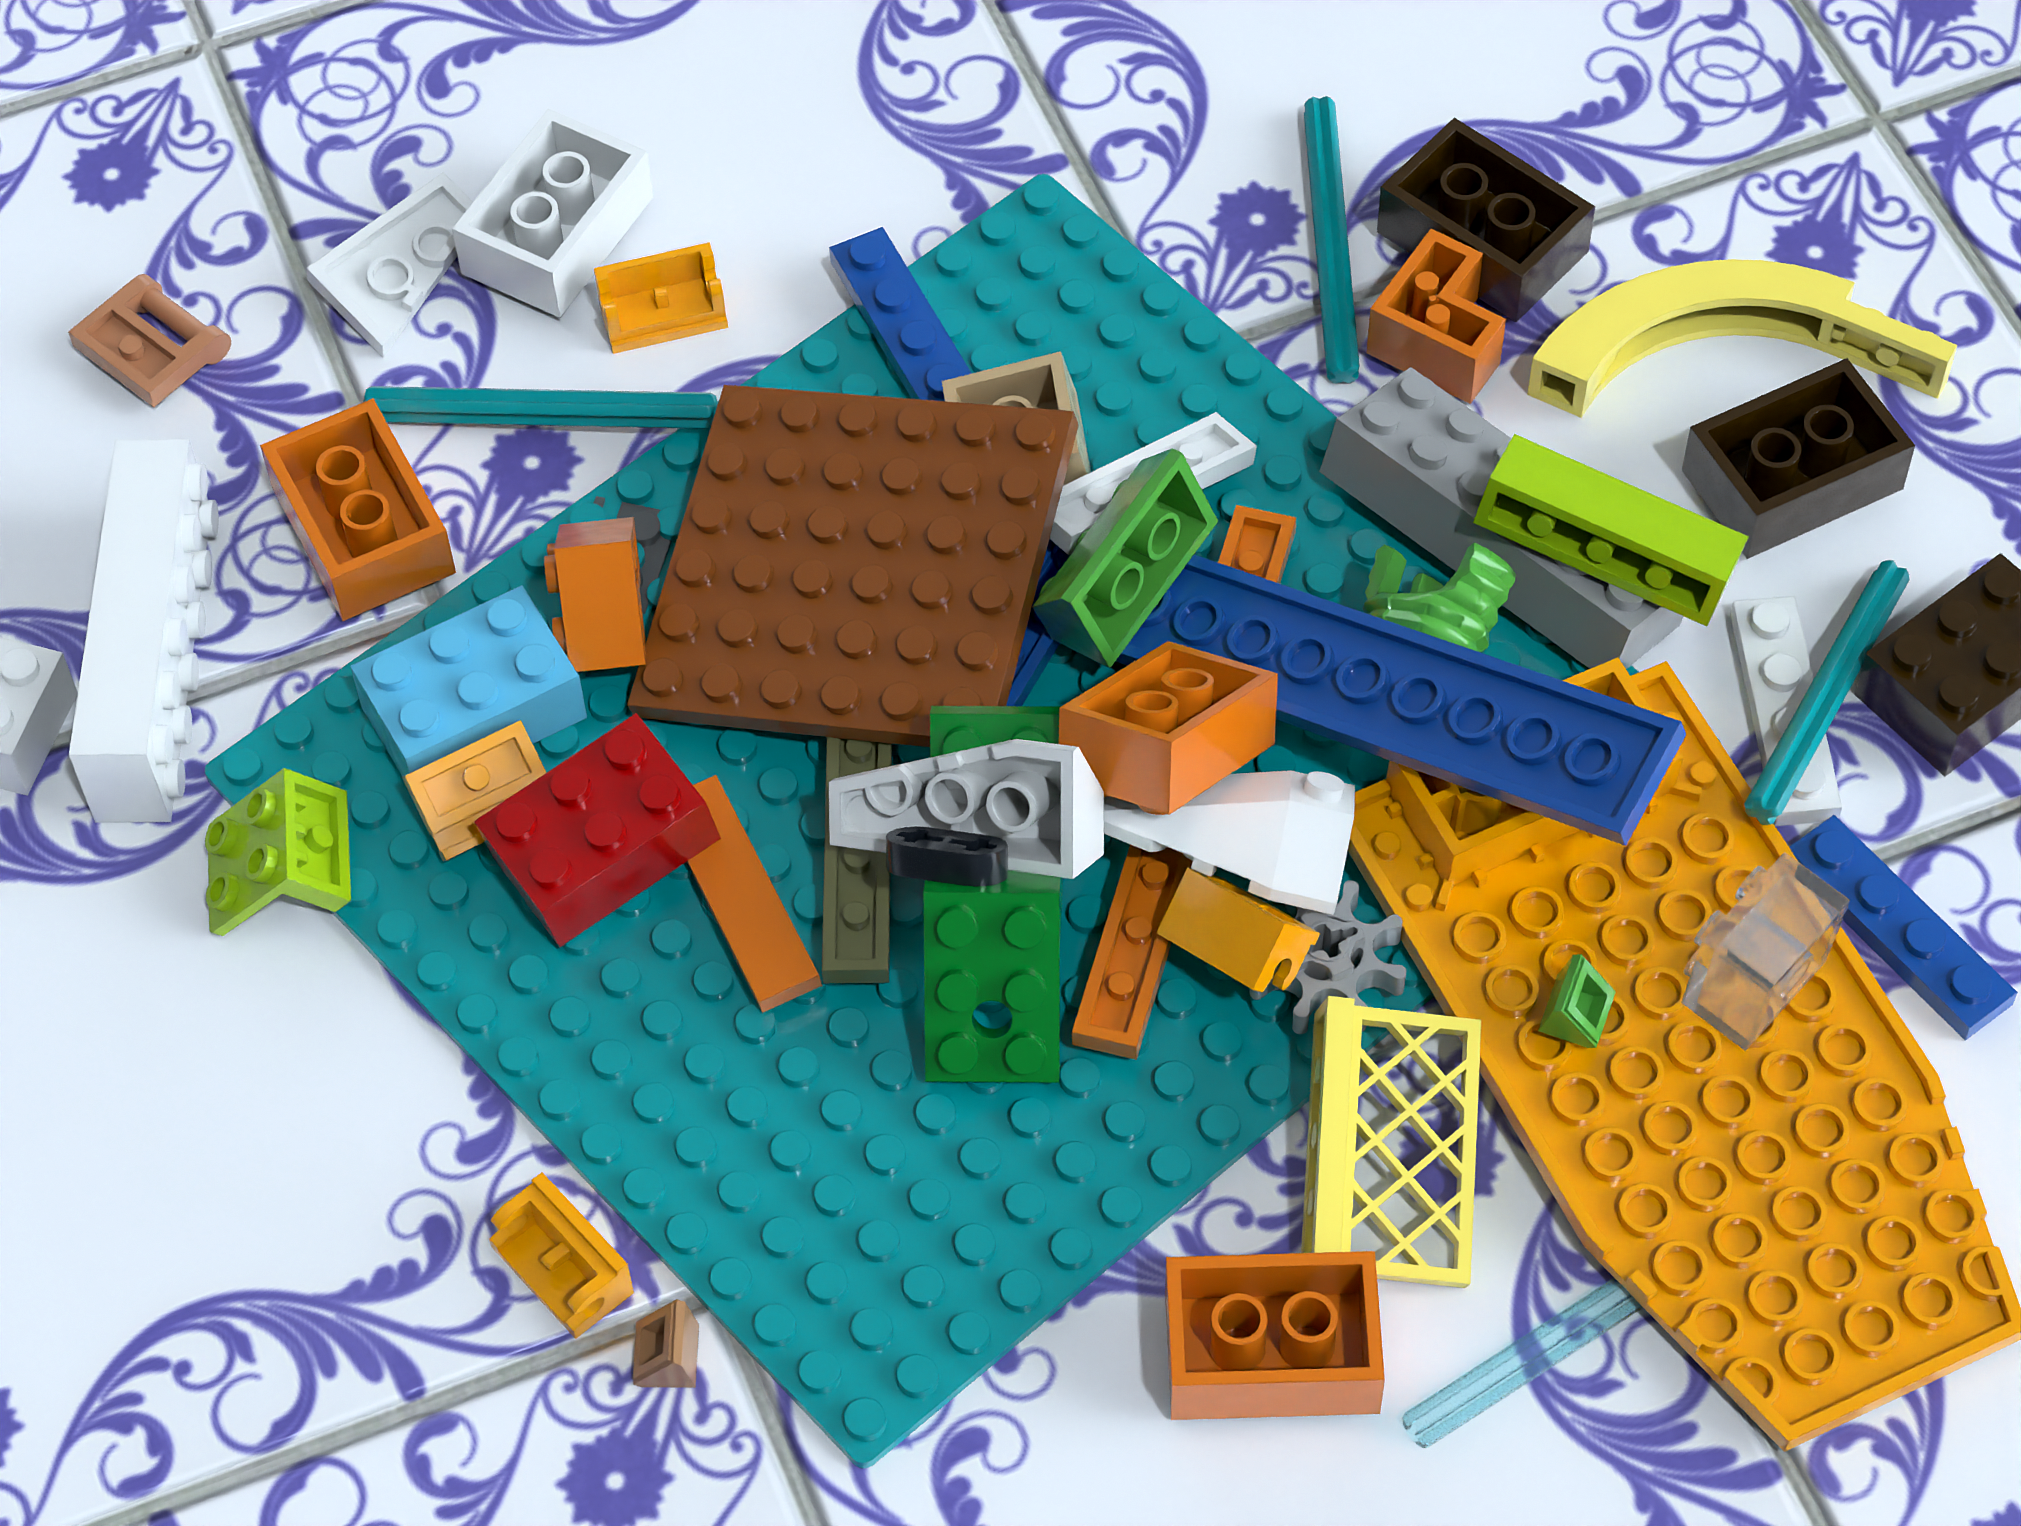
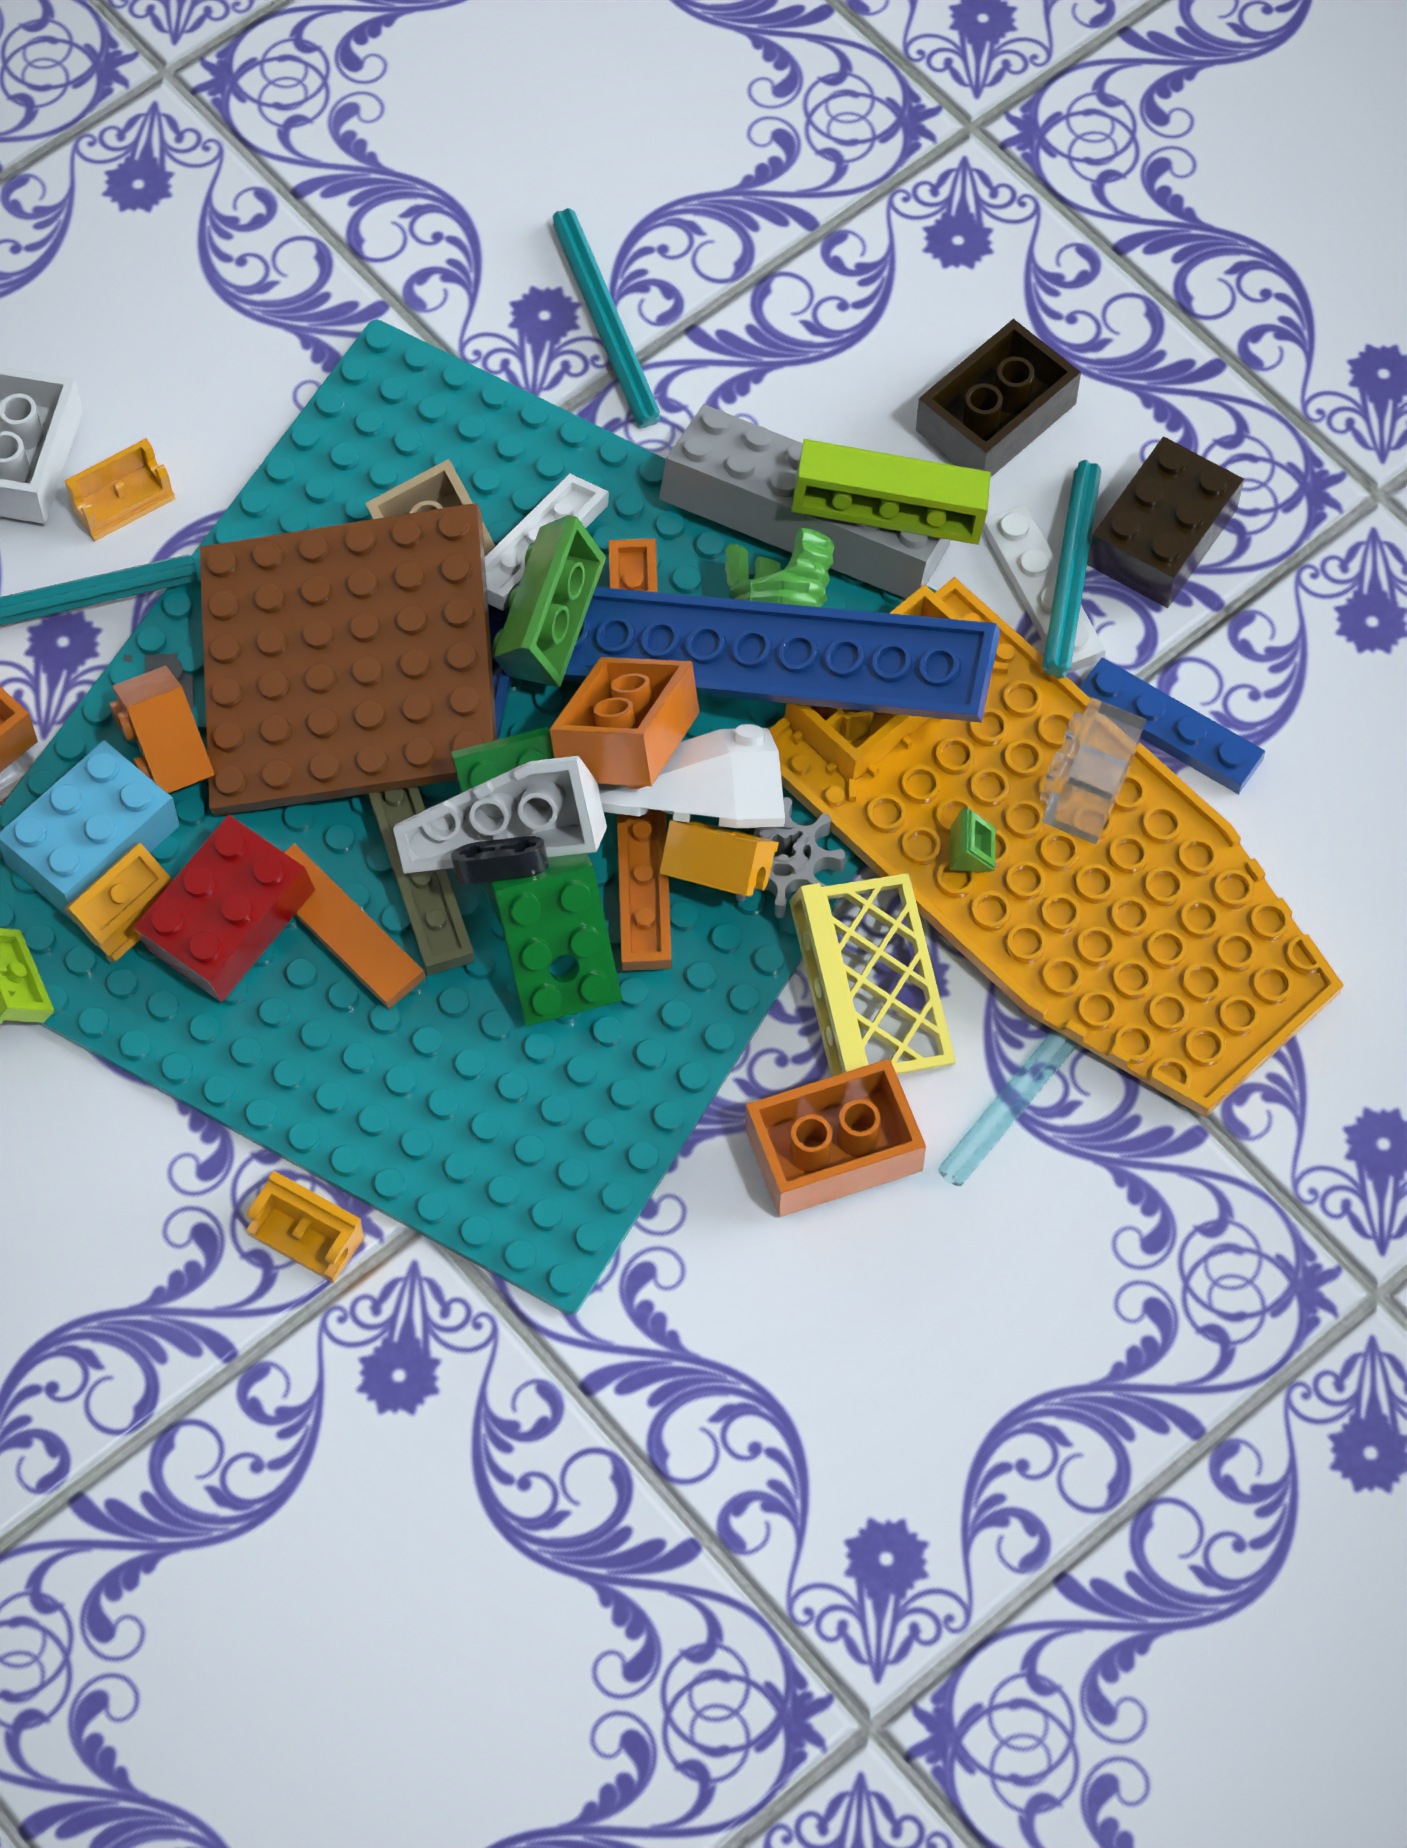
camera: 20 degrees left, 5 degrees up
medium nougat slope [633,1299,699,1388] -> none
blue plate [829,227,972,401] -> none
orange brick [1366,229,1506,404] -> none
dark brown brick [1377,117,1596,322] -> none
light yellow arch [1527,259,1957,418] -> none

